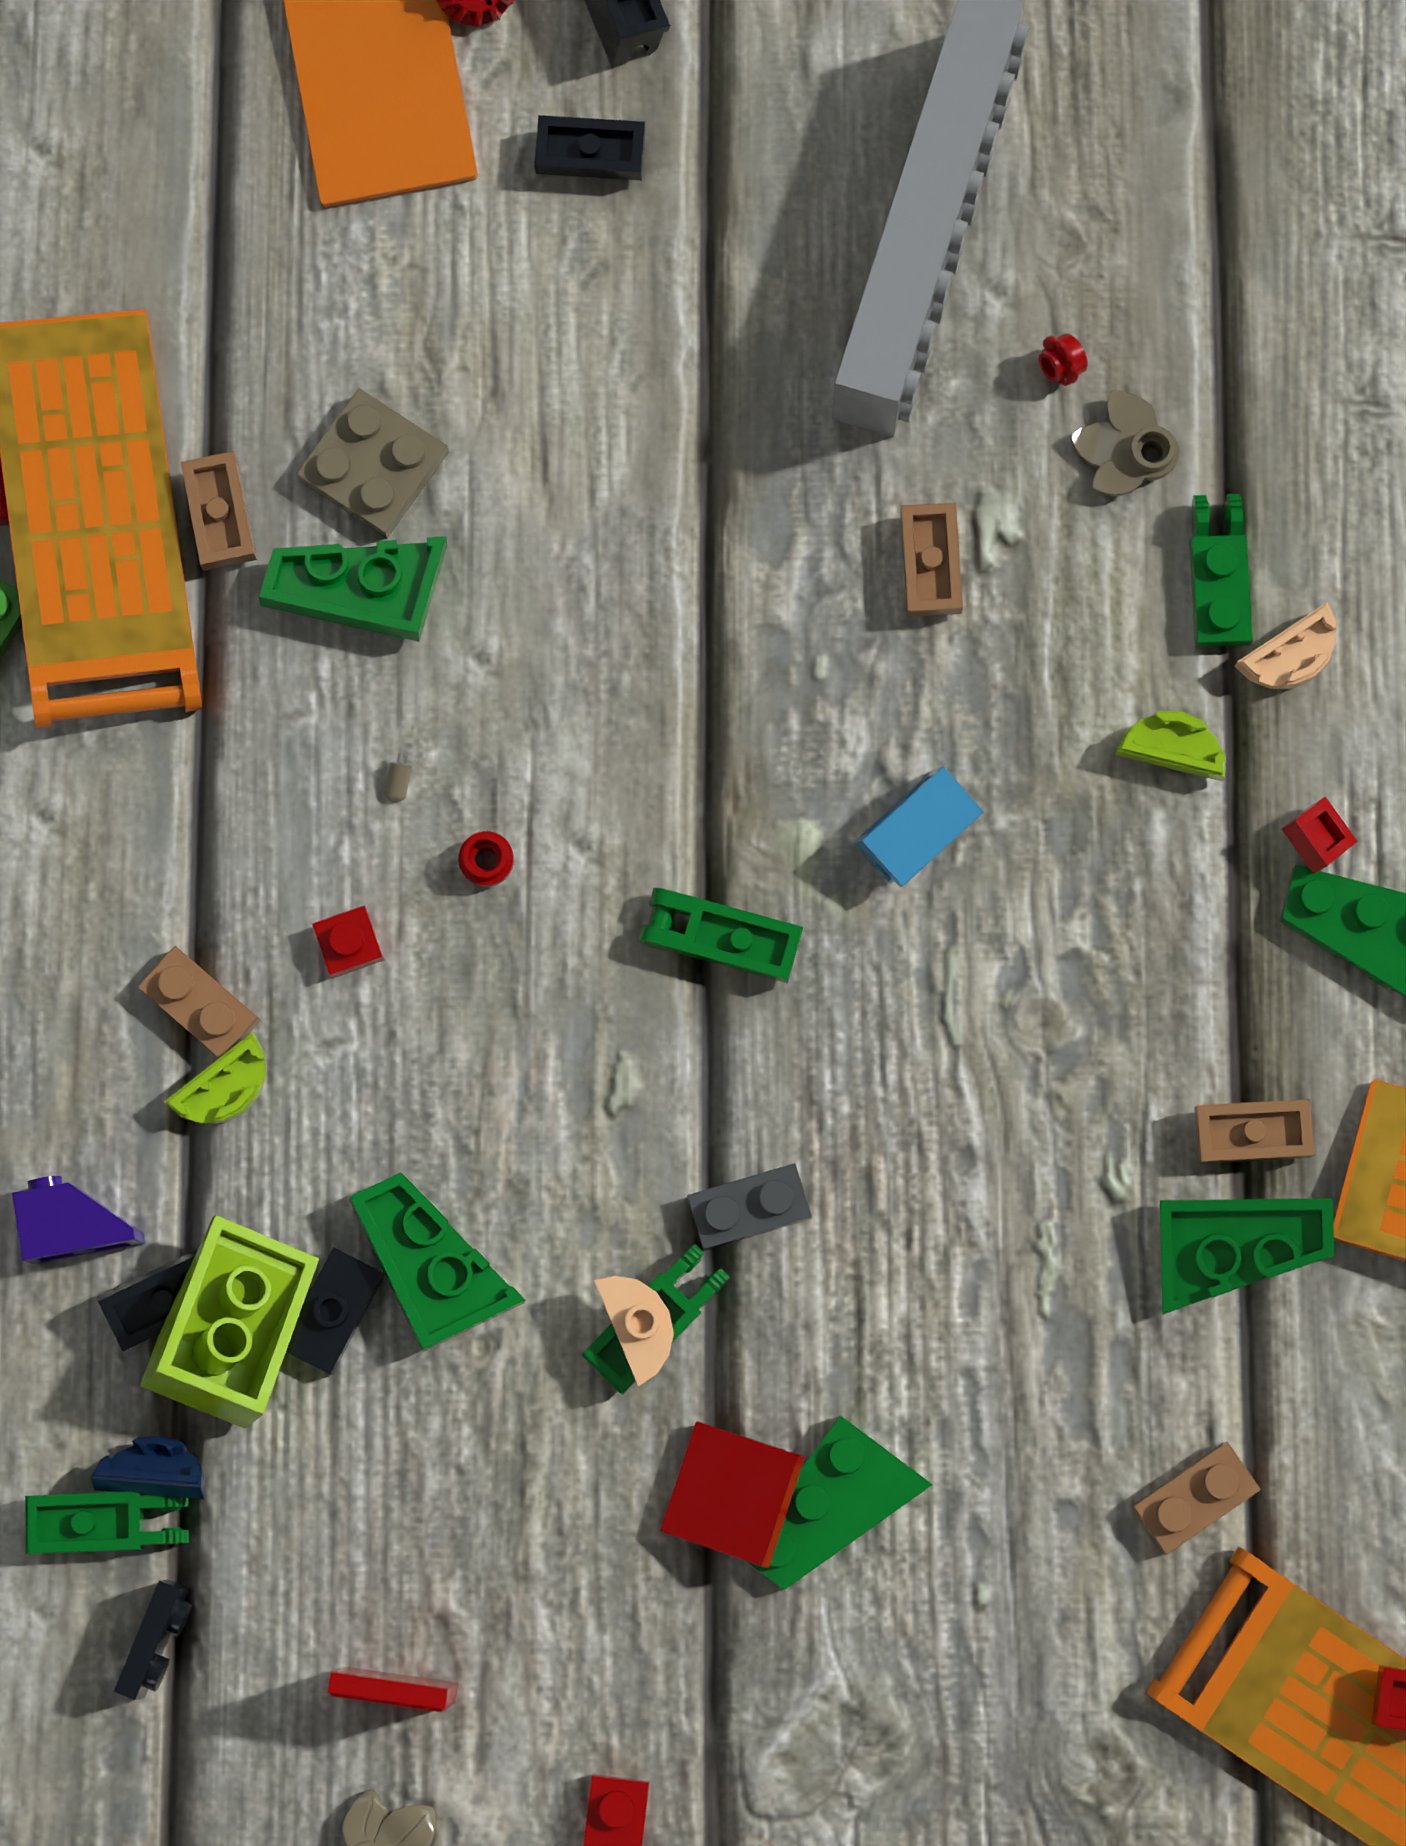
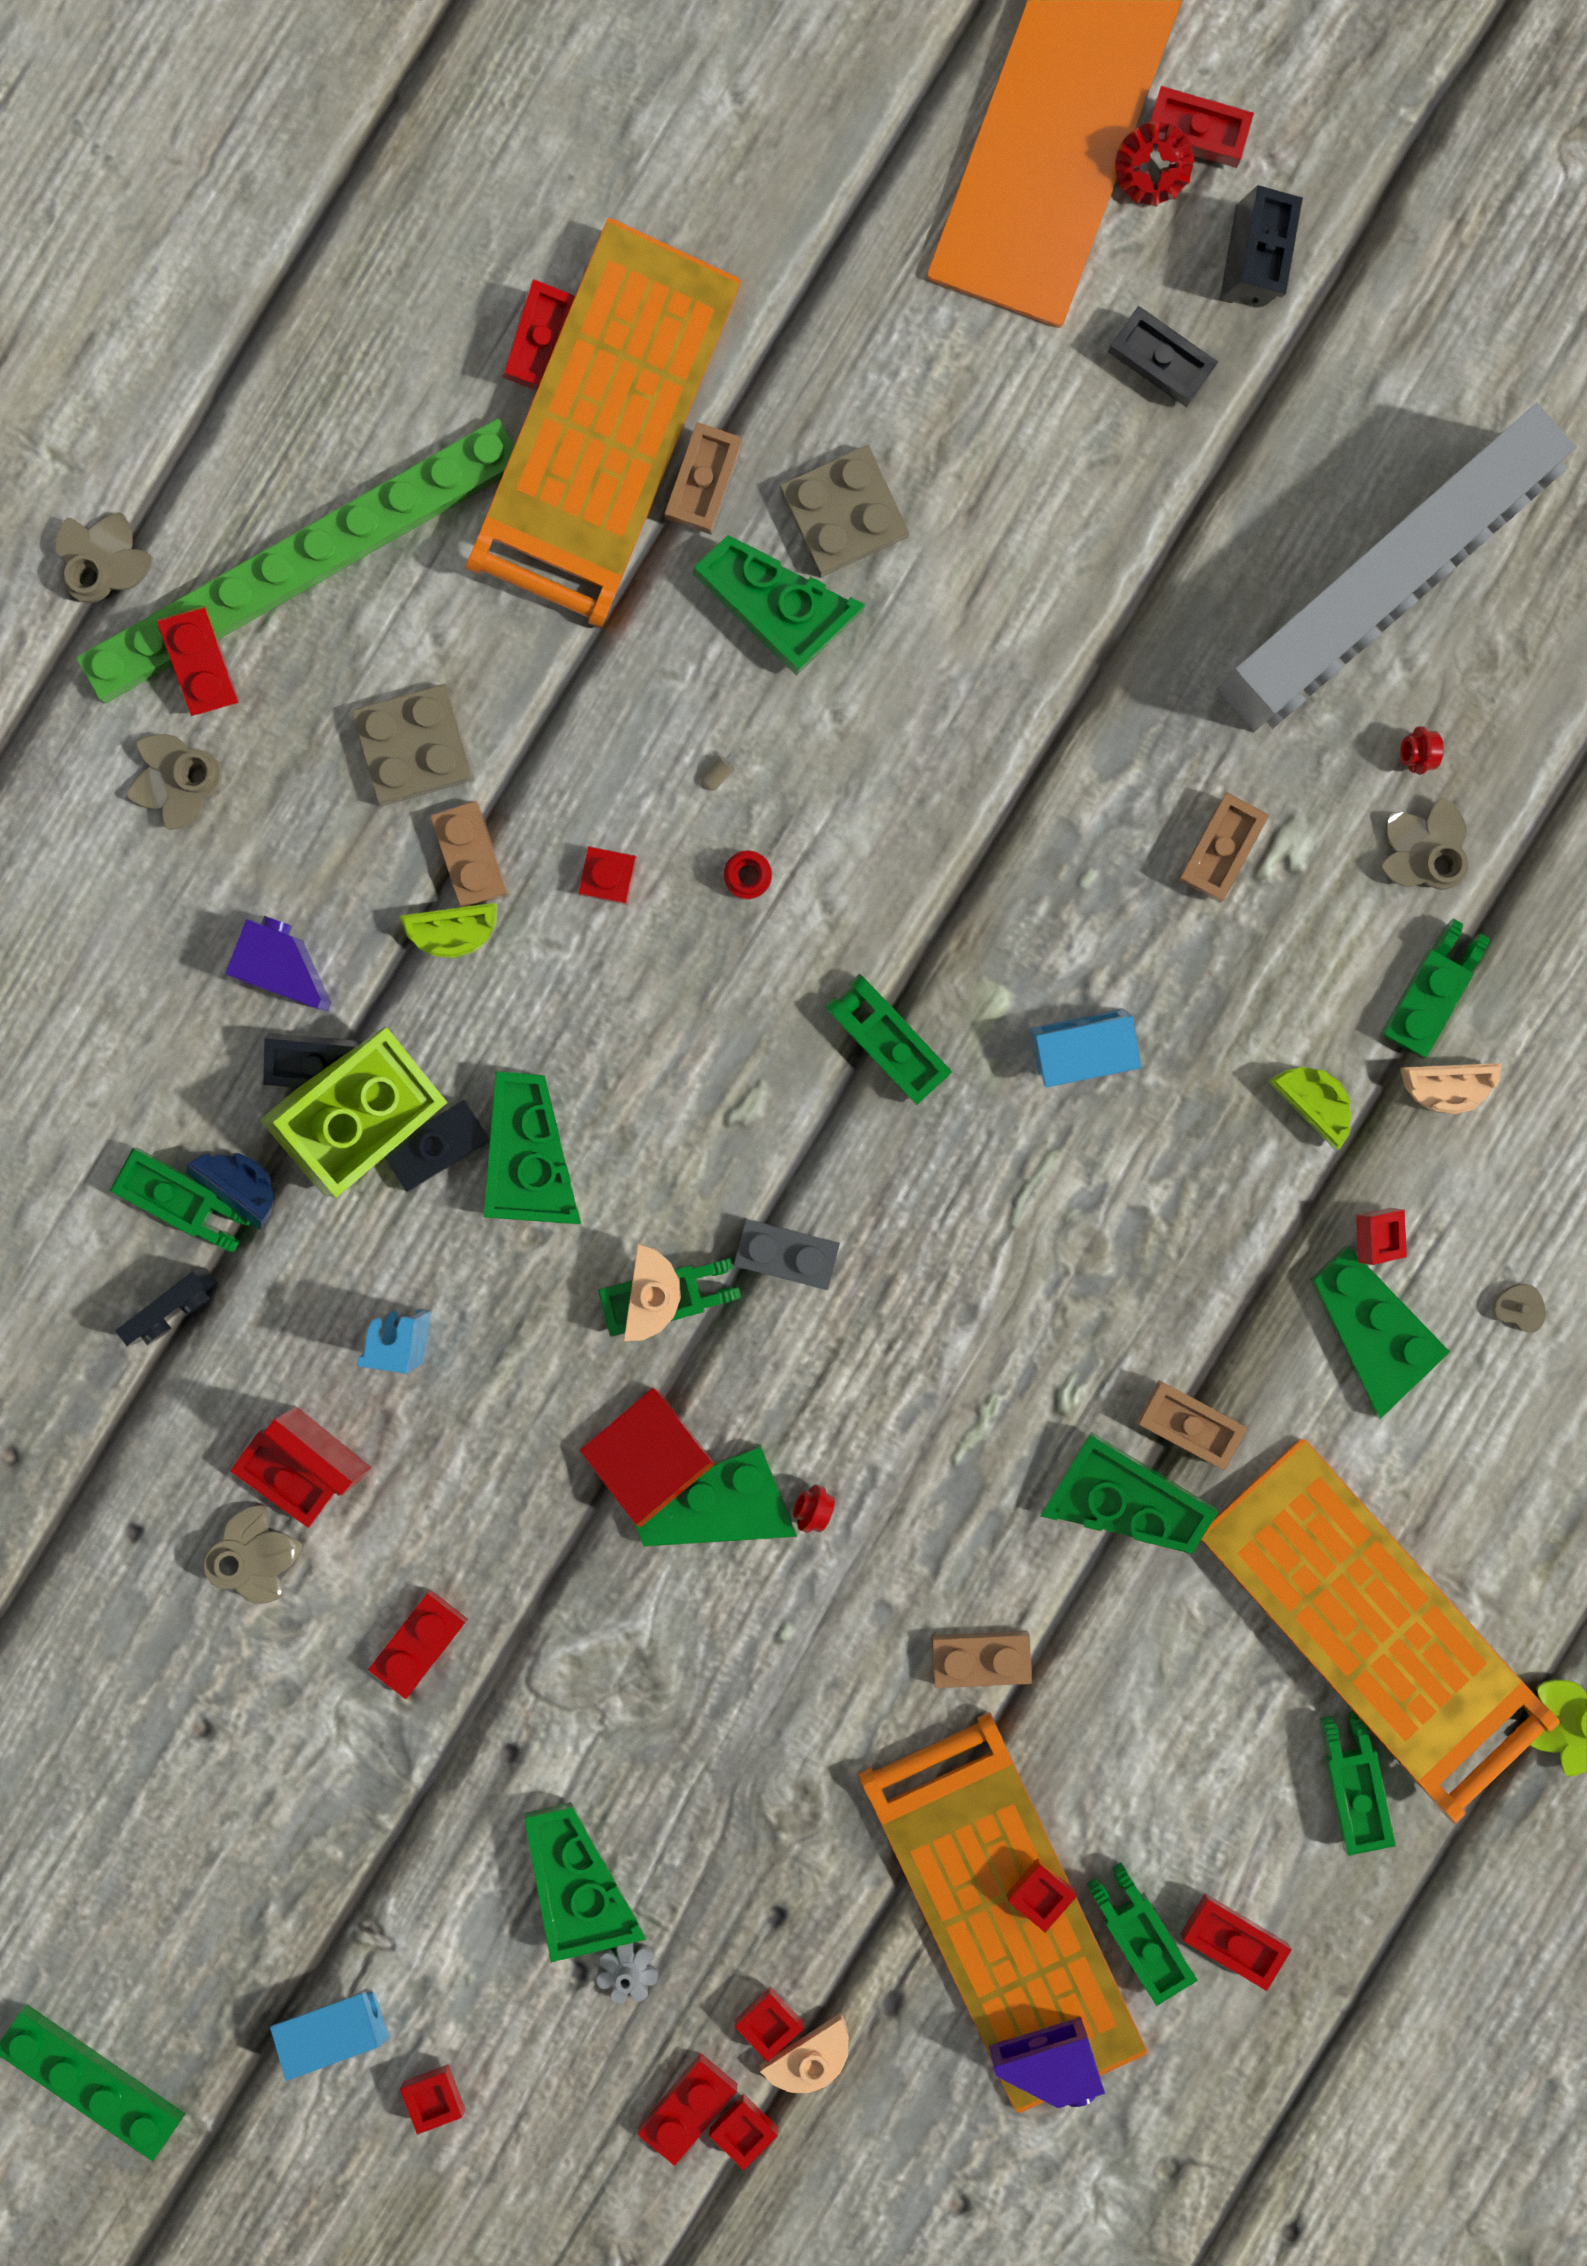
camera: 25 degrees right, 10 degrees up
none -> red plate [230,1429,335,1528]
none -> dark tan plate [352,684,475,807]
none -> dark azure hinge [357,1309,431,1374]
none -> red plate [793,1484,835,1533]

